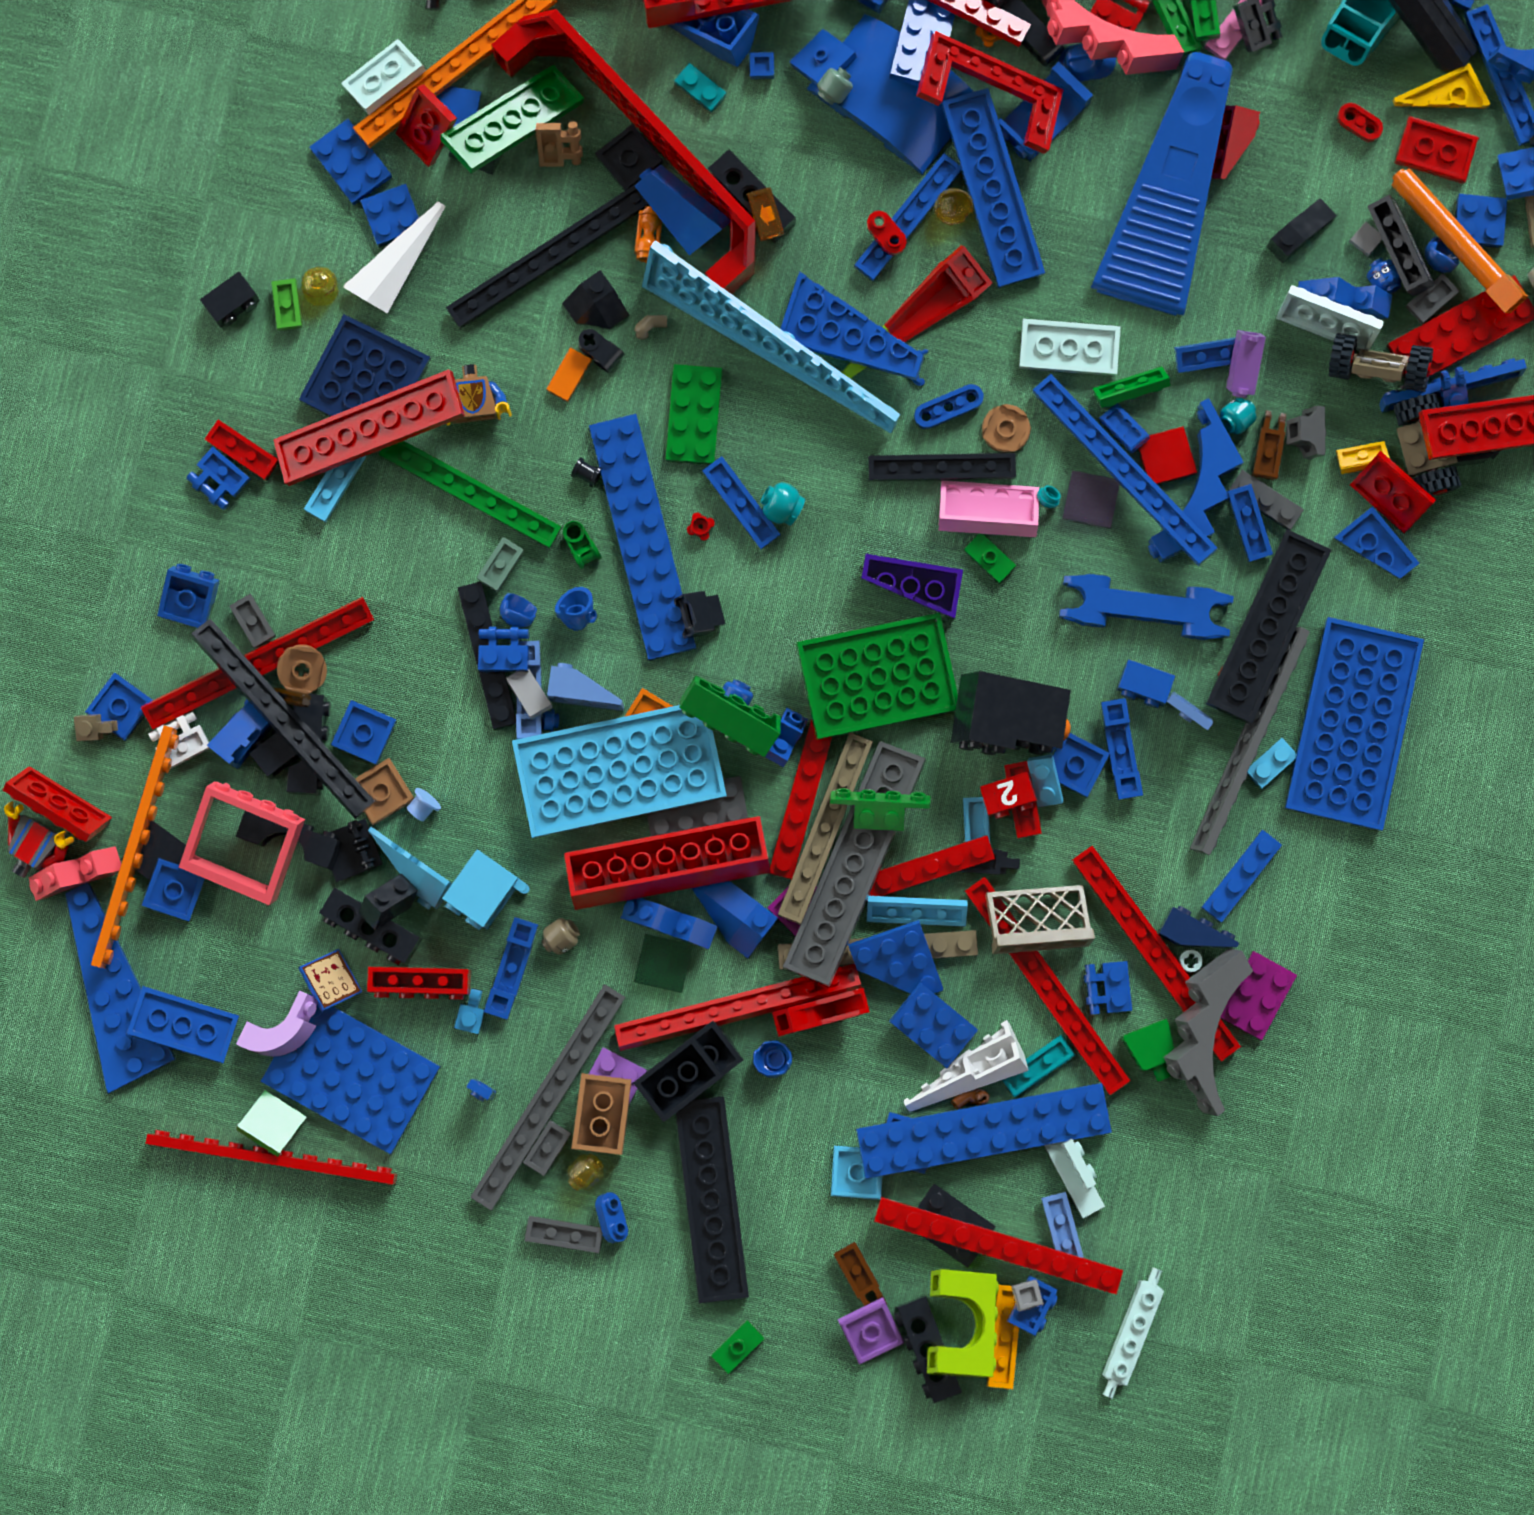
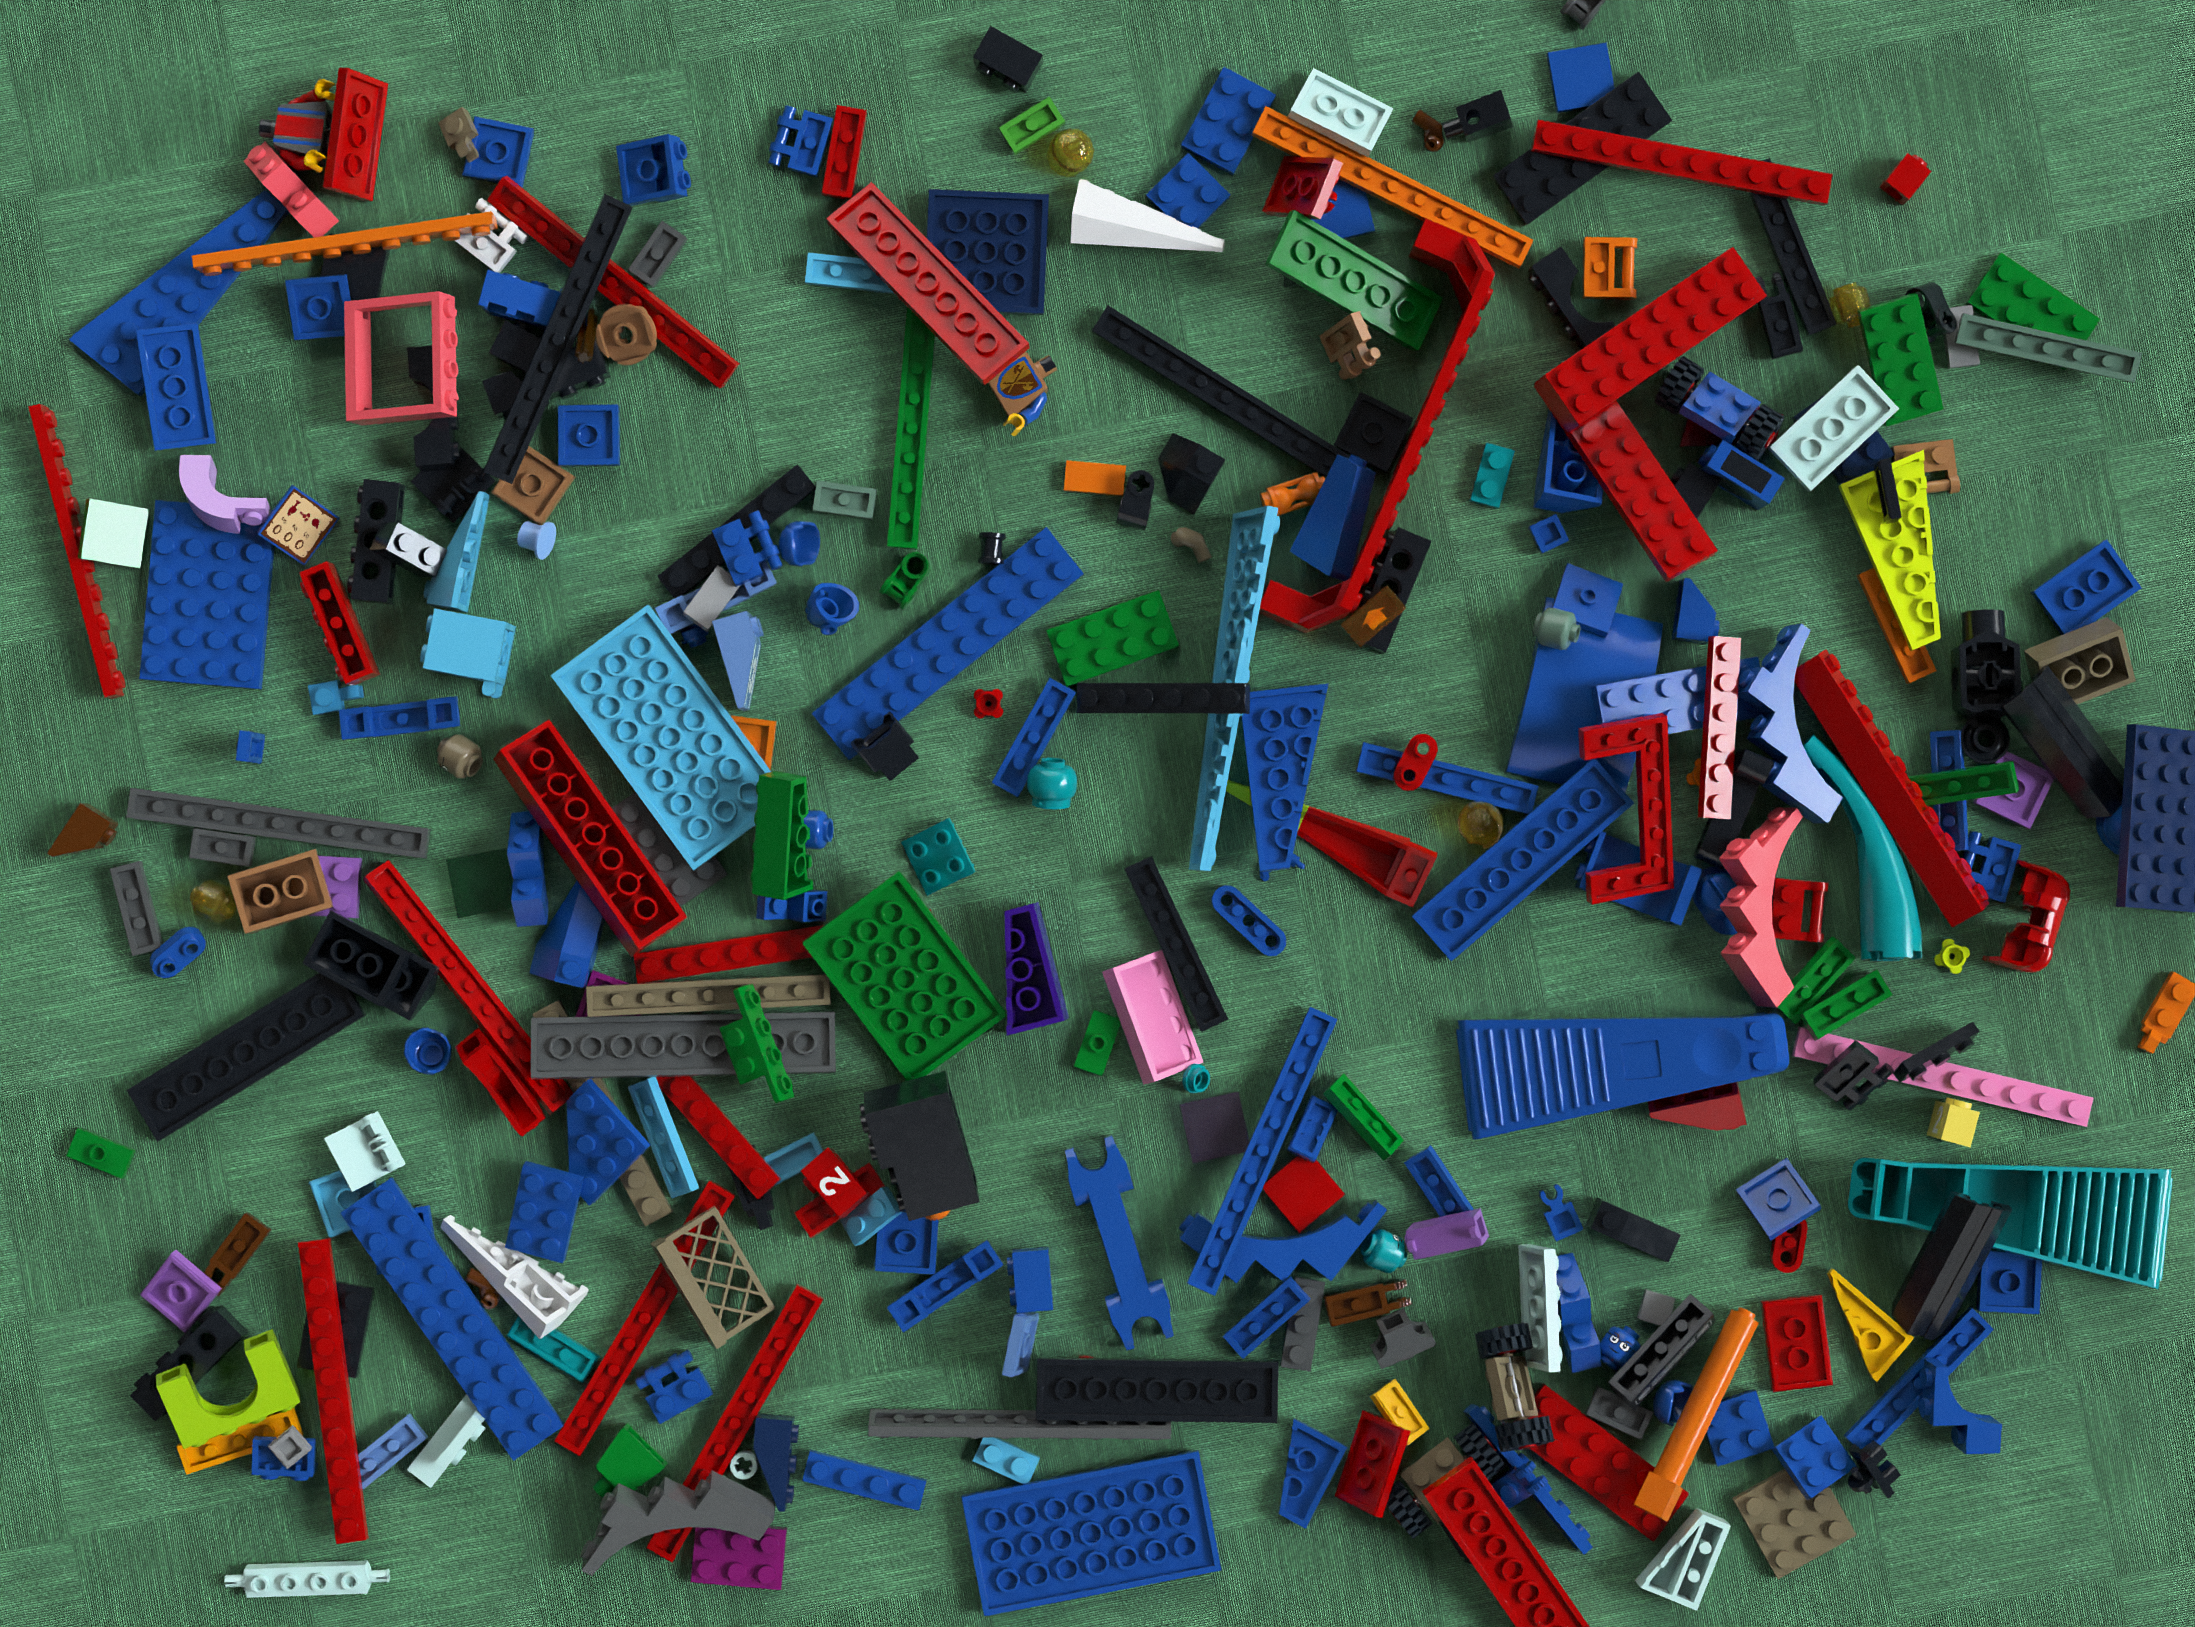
camera: 60 degrees right, 5 degrees up
medium nougat tile [982,404,1031,453] -> none
light aqua plate [1019,319,1121,376] -> none
none -> reddish brown slope [47,803,119,857]
none -> light aqua hinge [324,1111,406,1192]
none -> teal hinge [901,818,976,896]
none -> black plate [1077,683,1250,714]
none -> reddish brown arm [1411,109,1444,152]
none -> blue plate [1539,1184,1584,1242]
none -> blue plate [1736,1158,1822,1241]

